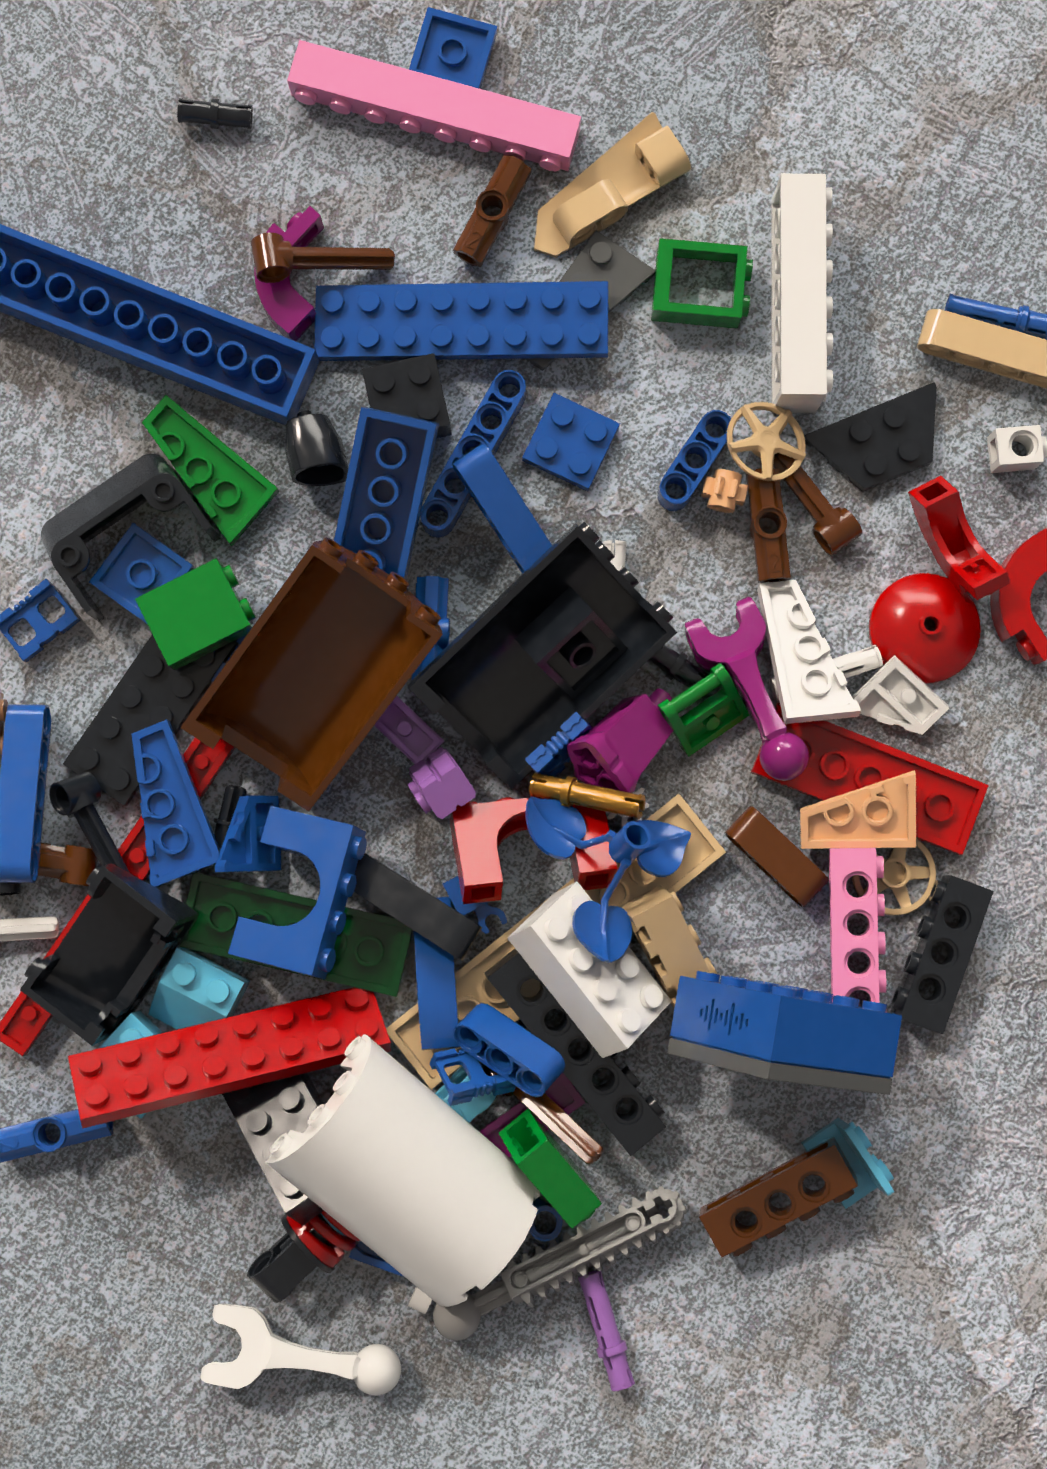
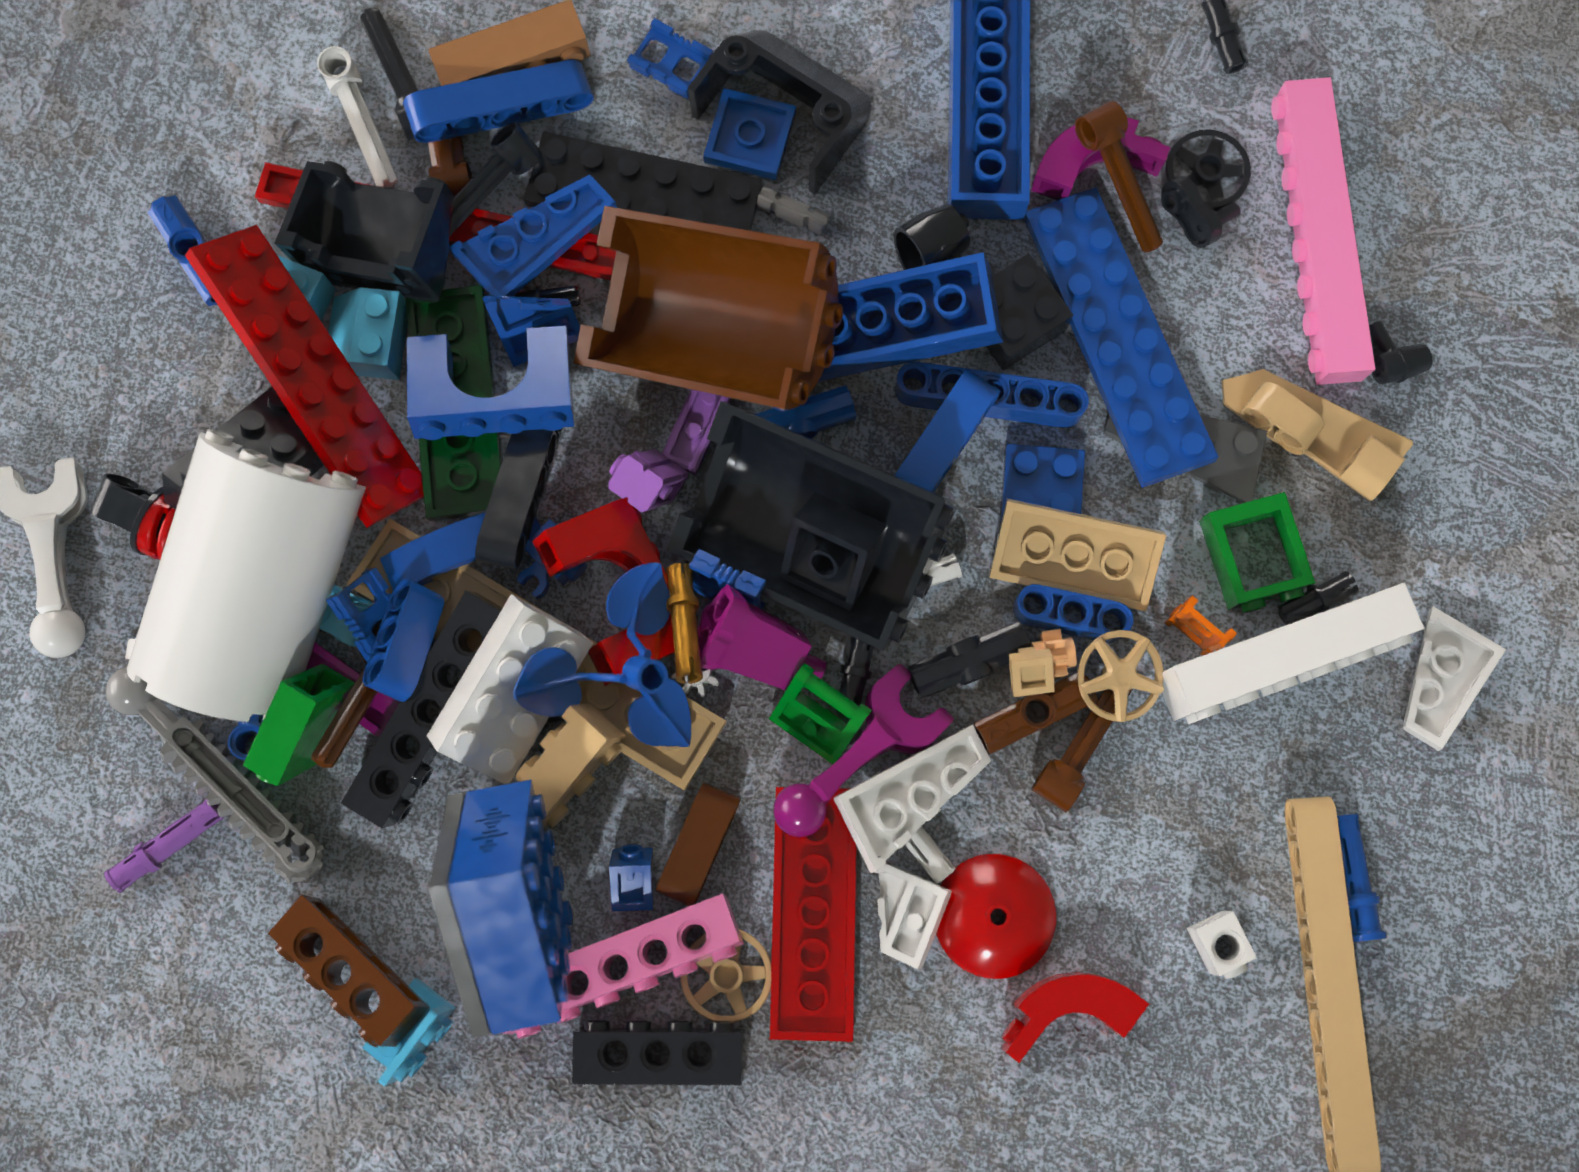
camera: 75 degrees right, 5 degrees down
green brick [135,558,256,670] -> none
green wing [142,395,279,547] -> none
blue plate [409,7,497,89] -> none
reddish brown piece [453,155,532,267] -> none
light nougat wing [800,770,916,849] -> none
black wing [804,382,937,492] -> none
red arch [908,475,1010,600] -> none
none -> blue bracket [609,844,654,911]
none -> light grey axle [757,187,829,234]
none -> black piece [907,622,1031,699]
none -> tan plate [989,498,1166,612]
none -> tan tile [1009,647,1055,697]
none -> black piece [1161,176,1241,248]
none -> orange piece [1164,595,1237,656]
none -> black wheel [1165,129,1251,210]
none -> black axle [1278,571,1359,625]
none -> black piece [1369,321,1433,385]
none -> white wing [1402,606,1506,751]

